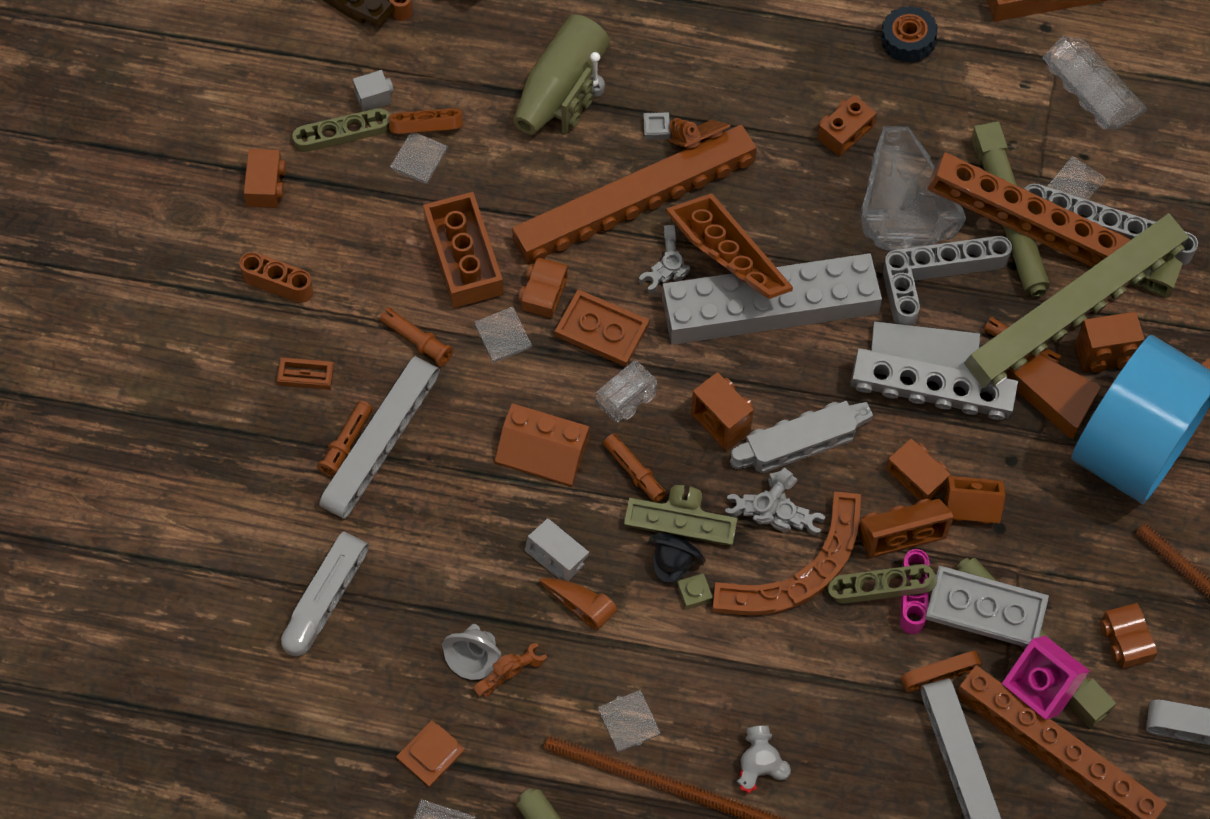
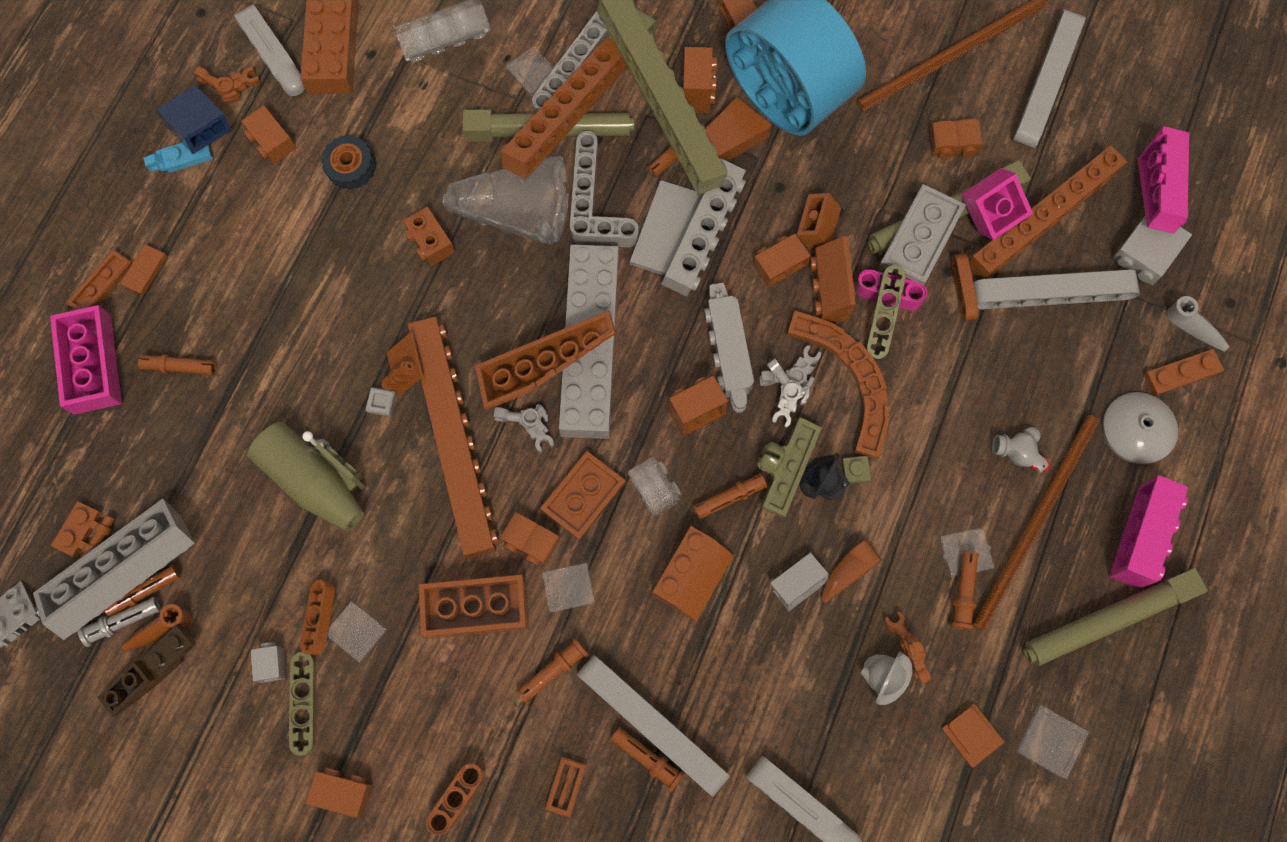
camera: 75 degrees left, 10 degrees up
none -> dark orange pin [950,551,979,631]

